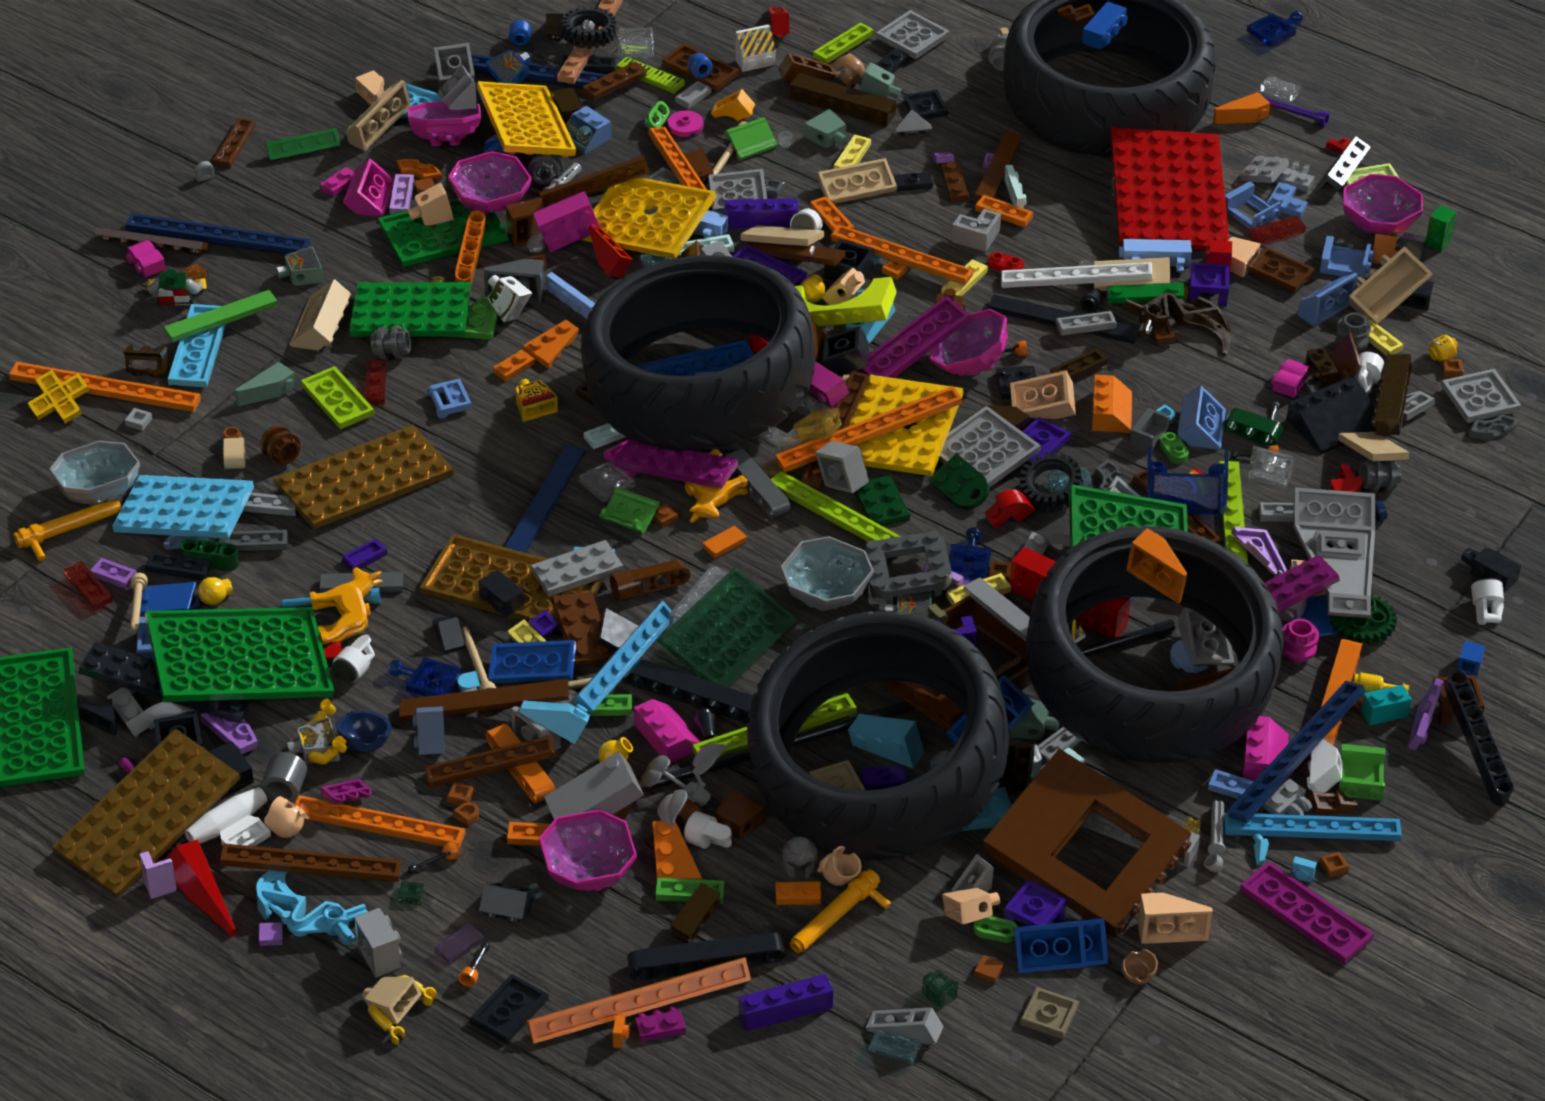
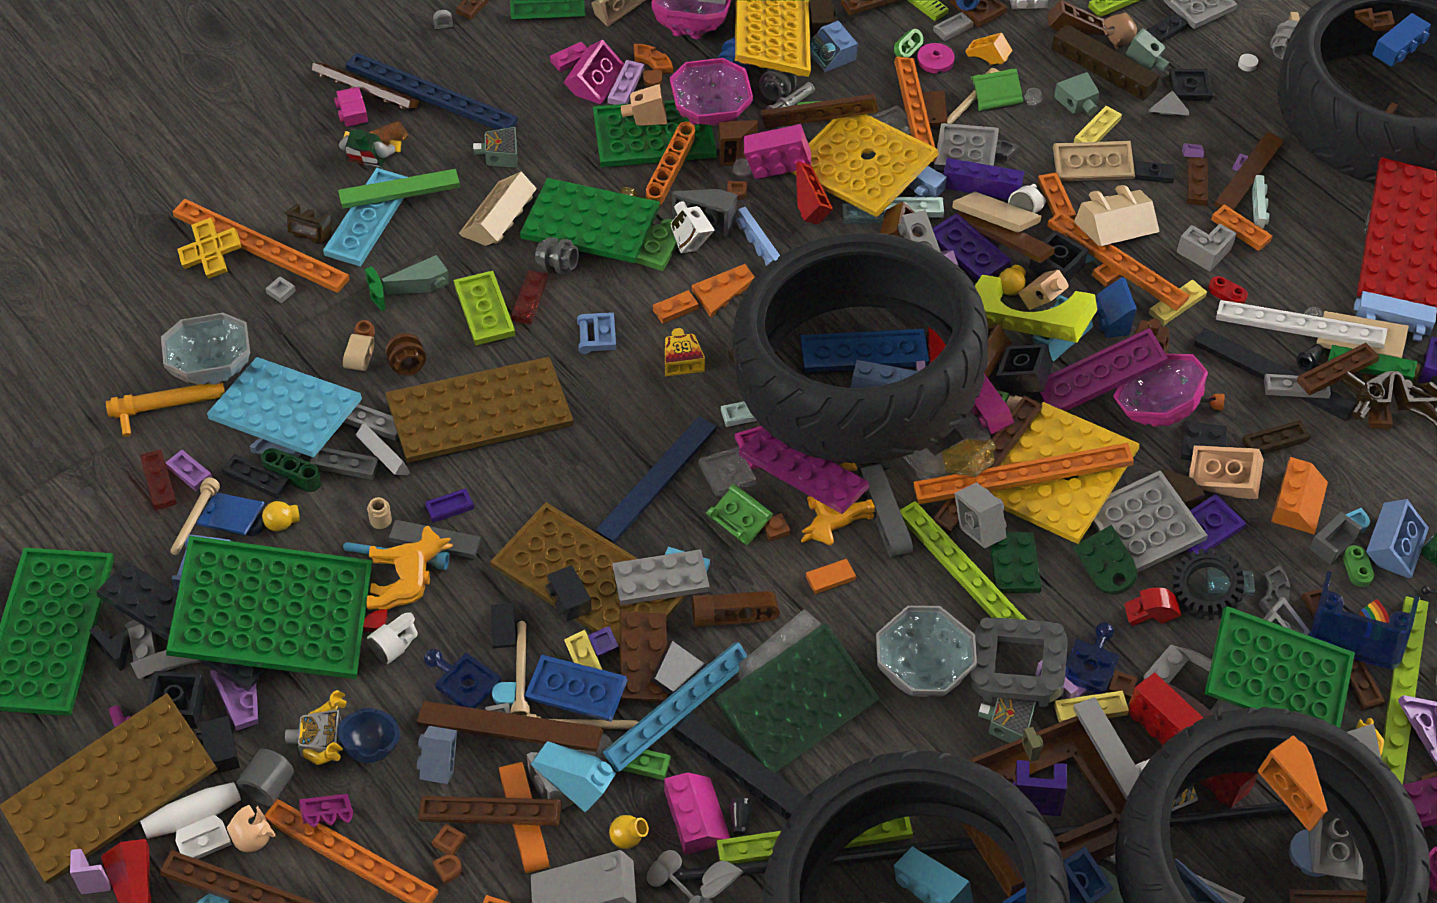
camera: 15 degrees right, 10 degrees up
none -> light grey slope [356,423,410,476]
none -> green slope [365,266,386,311]
none -> tan brick [367,497,392,529]
none -> tan piece [1074,185,1159,246]
none -> blue slope [1095,277,1137,338]
none -> white tile [1238,54,1258,72]
none -> reddish brown plate [1297,343,1379,396]

